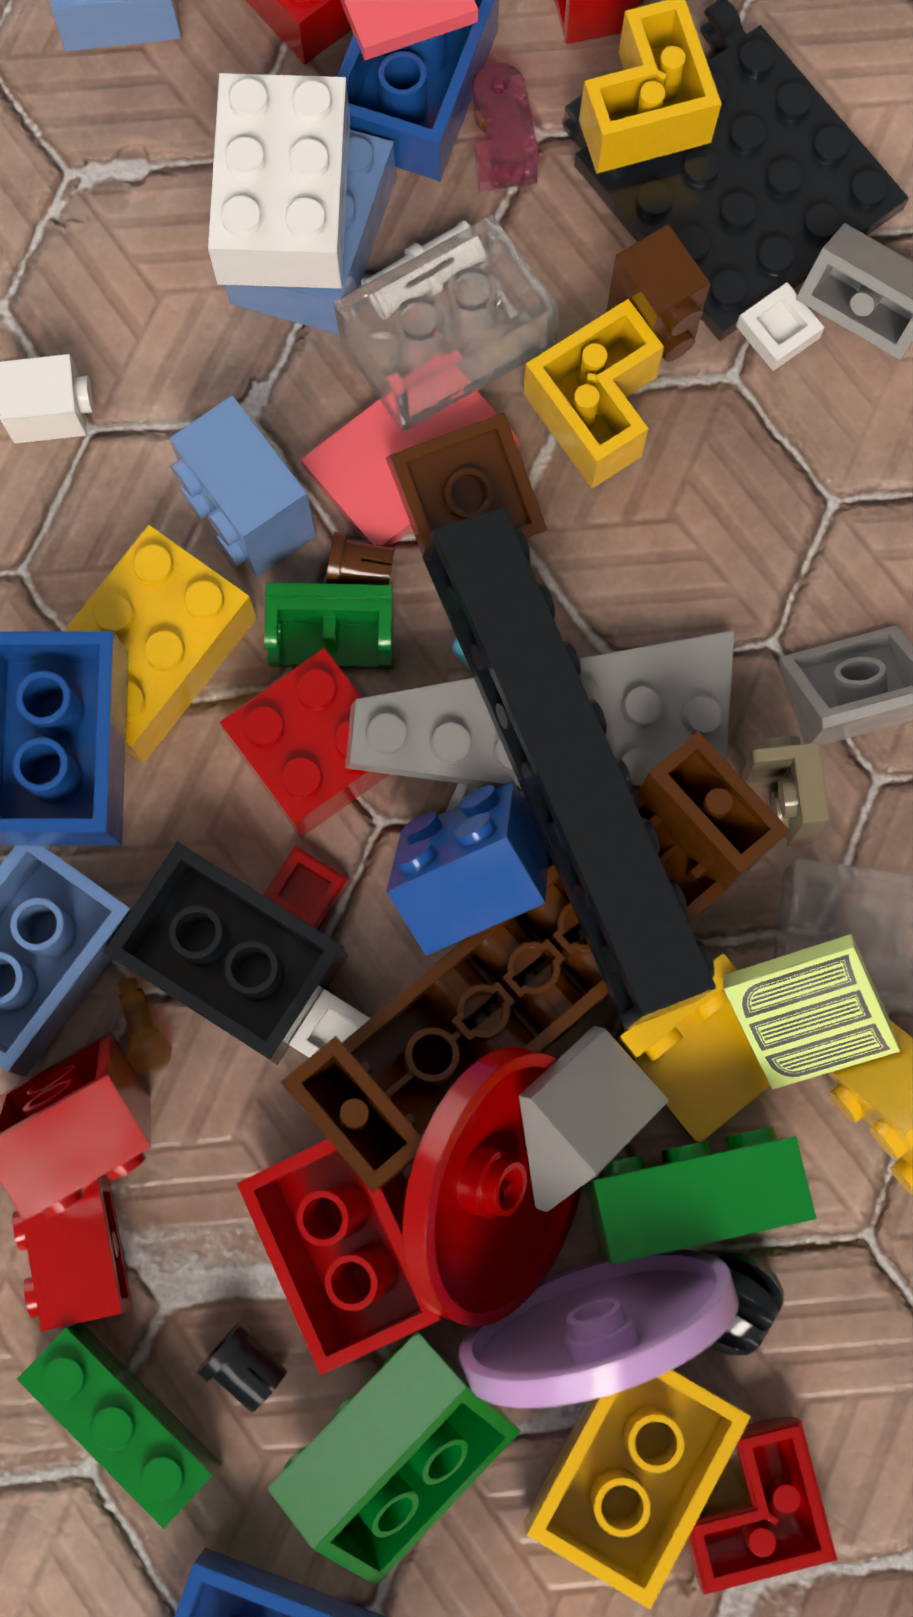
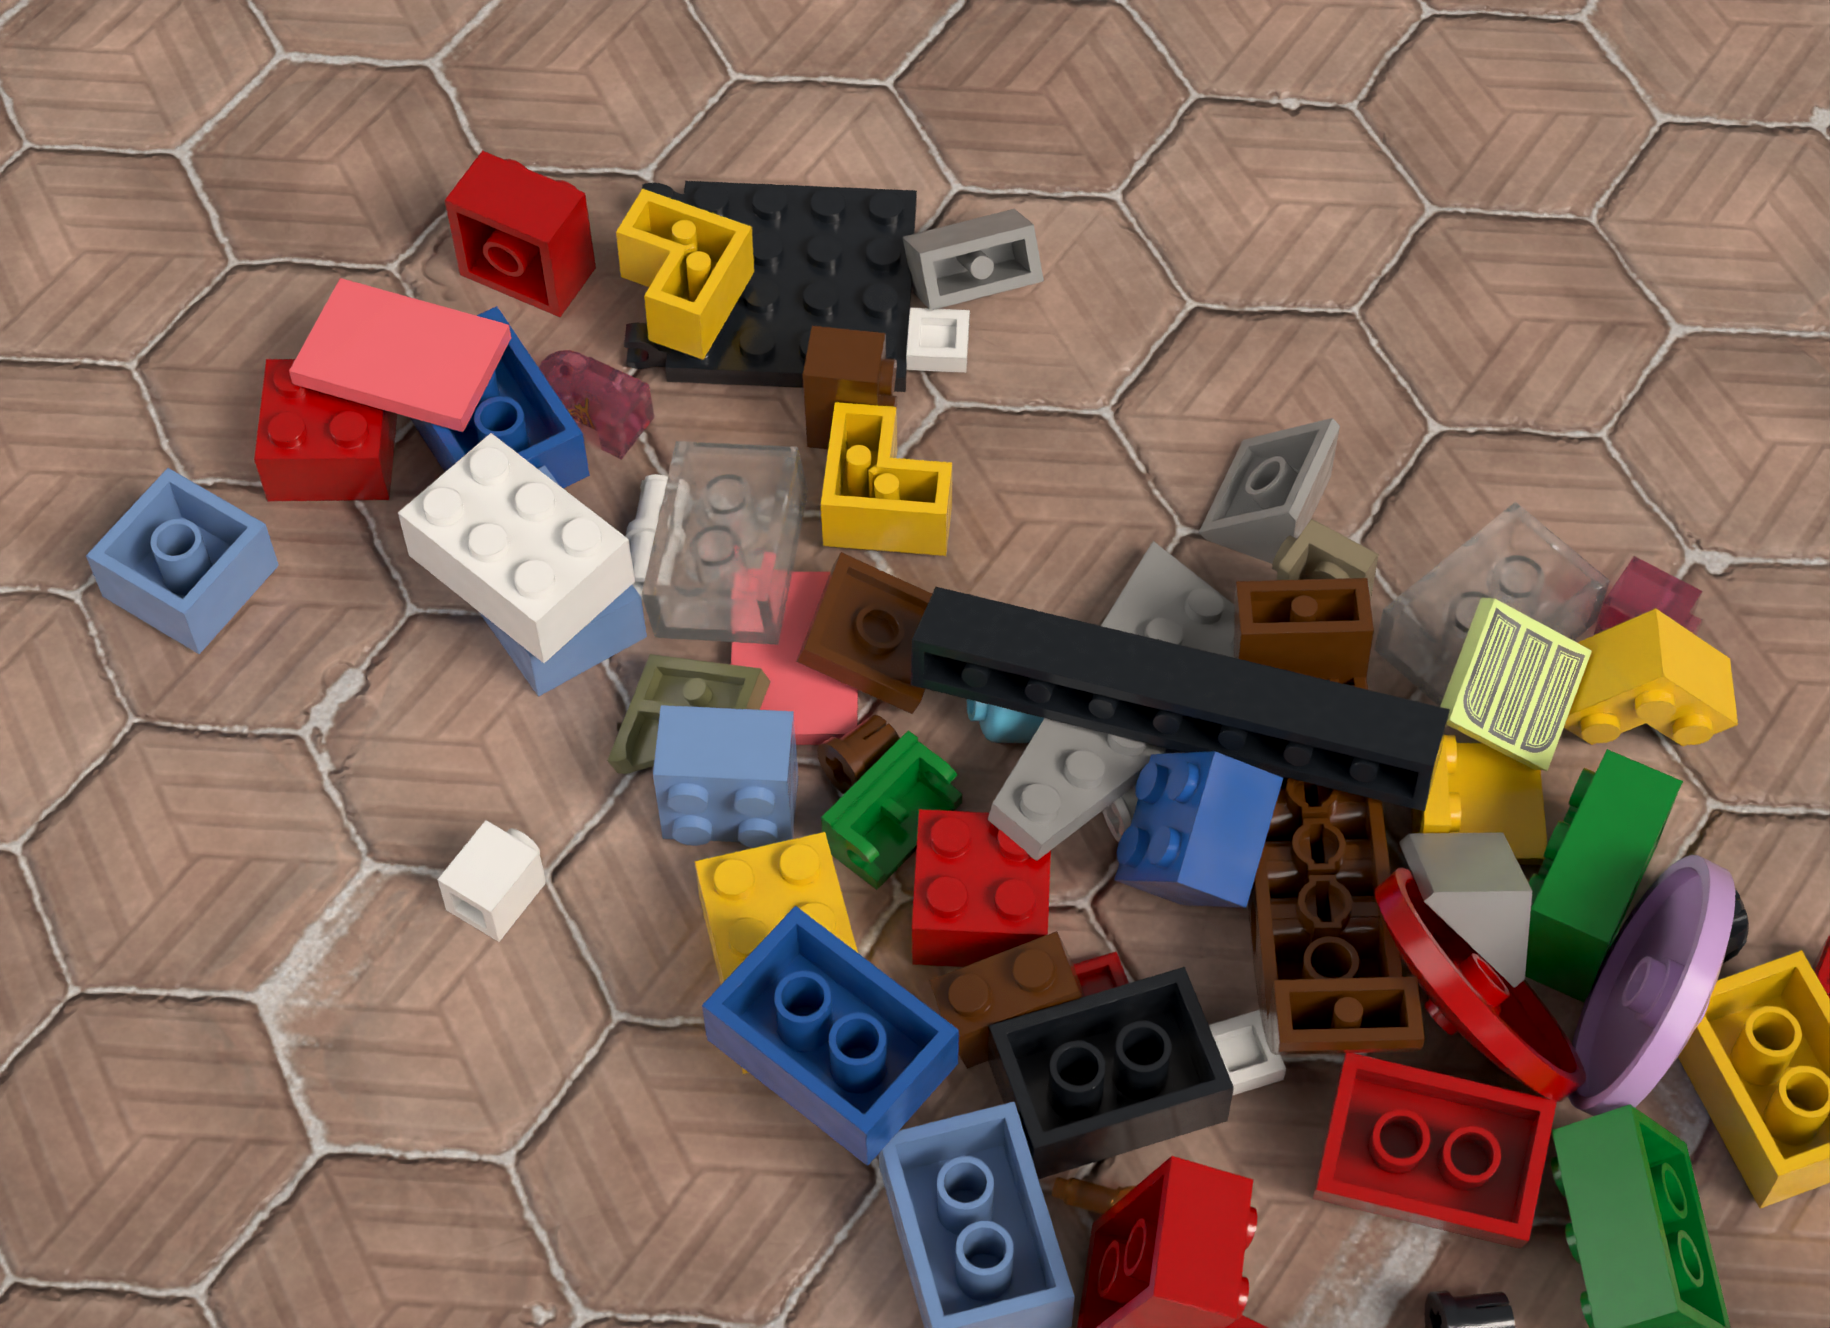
camera: 50 degrees left, 20 degrees down
none -> olive wing [607,654,771,774]
none -> reddish brown brick [929,931,1085,1069]

